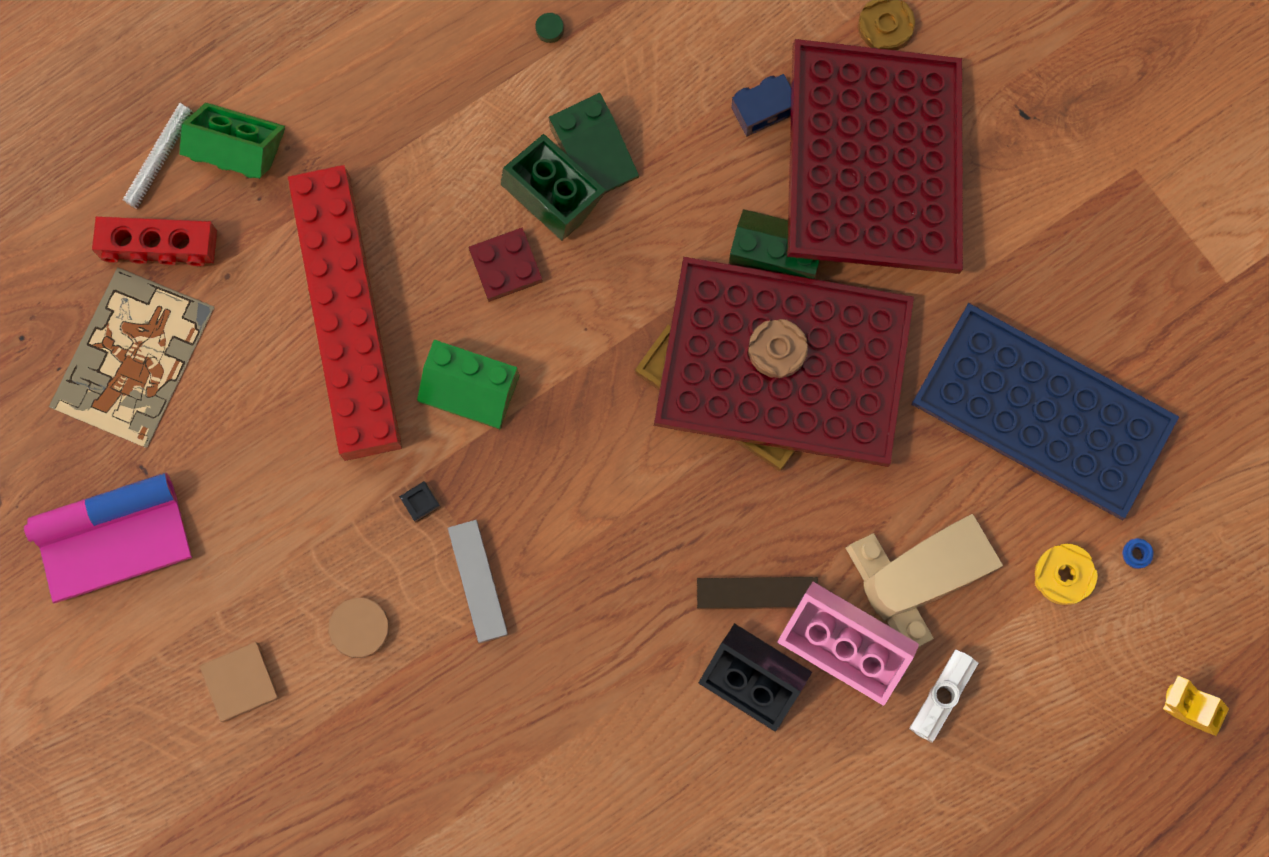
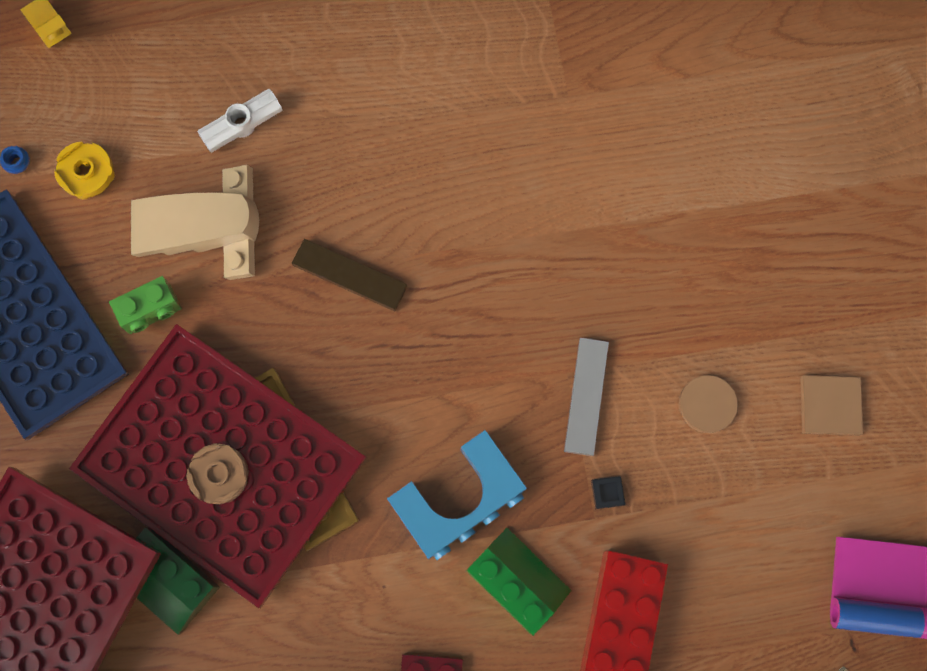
camera: 165 degrees left, 0 degrees up
black slope [698,623,812,732] -> none
bright pink brick [777,582,919,706] -> none
none -> bright green brick [109,276,182,334]
none -> dark azure arch [387,430,527,560]

